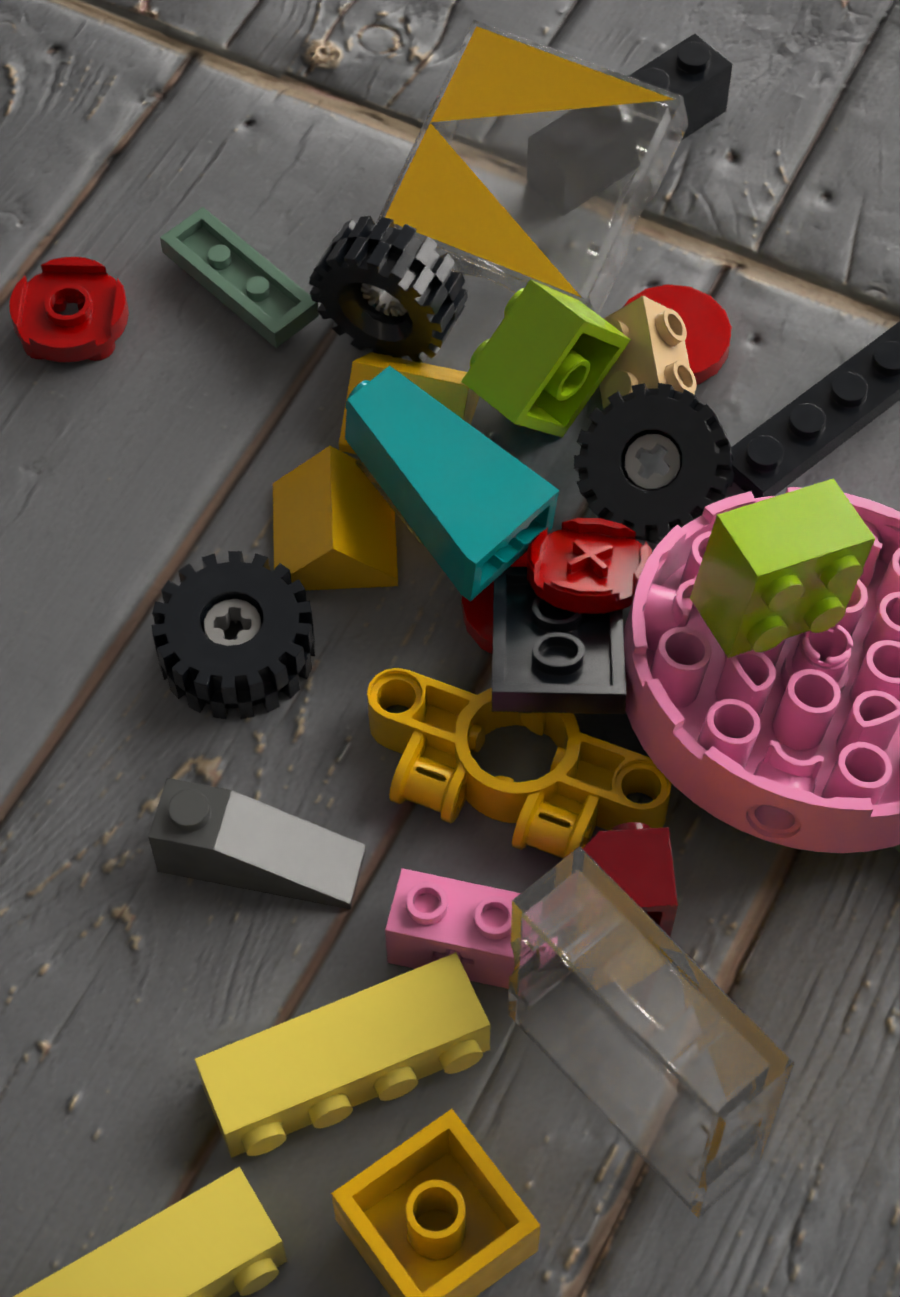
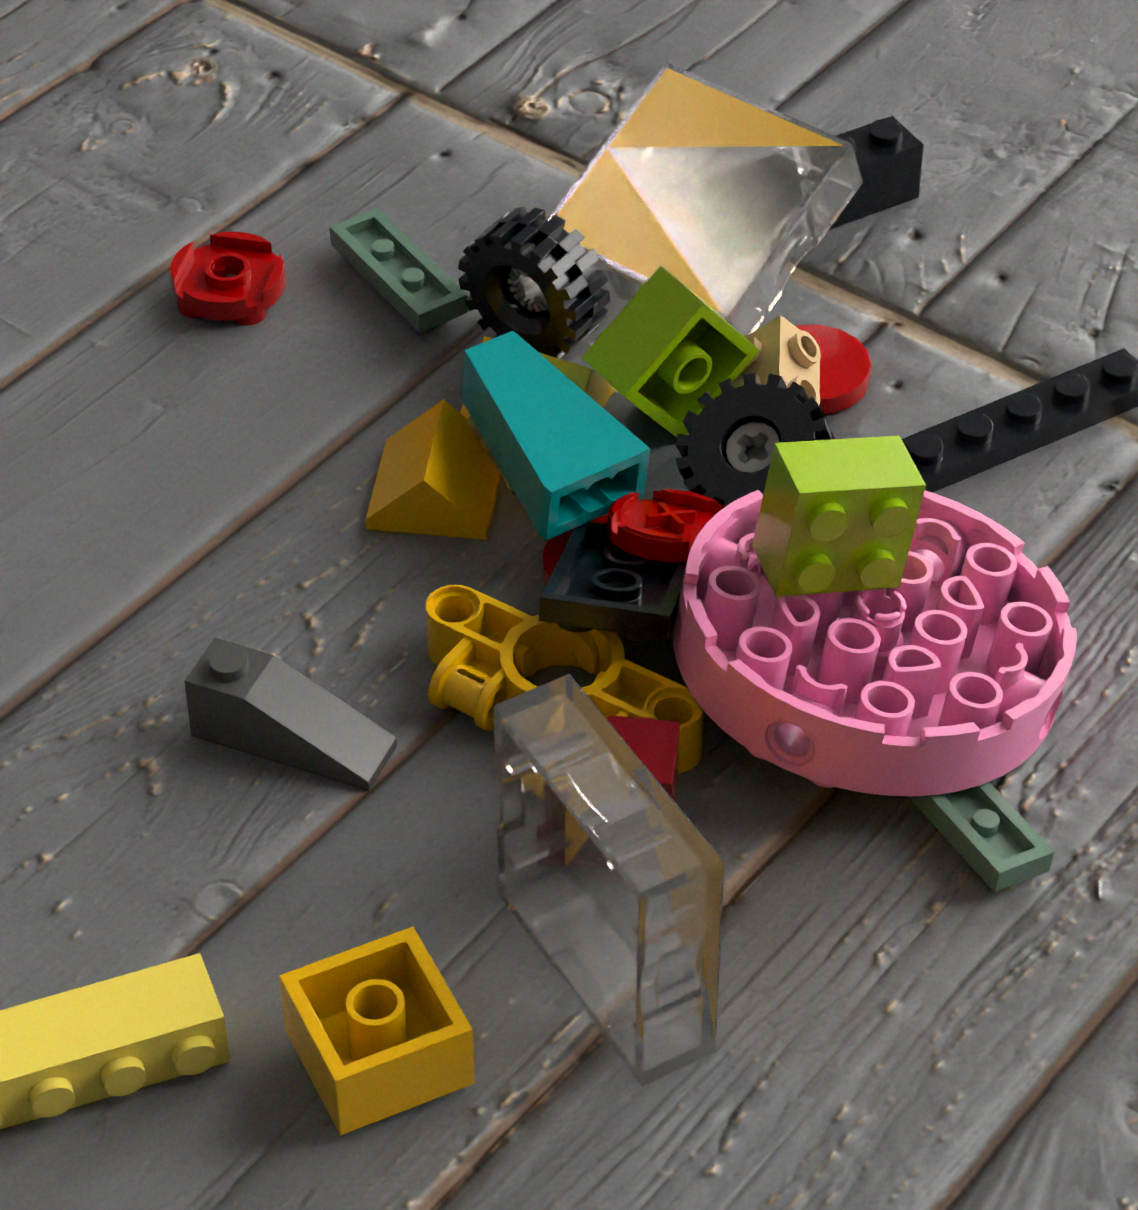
camera: 10 degrees right, 15 degrees down
black bush [151,551,315,719] -> none
light yellow brick [195,952,490,1158] -> none
bright pink brick [385,868,536,991] -> none

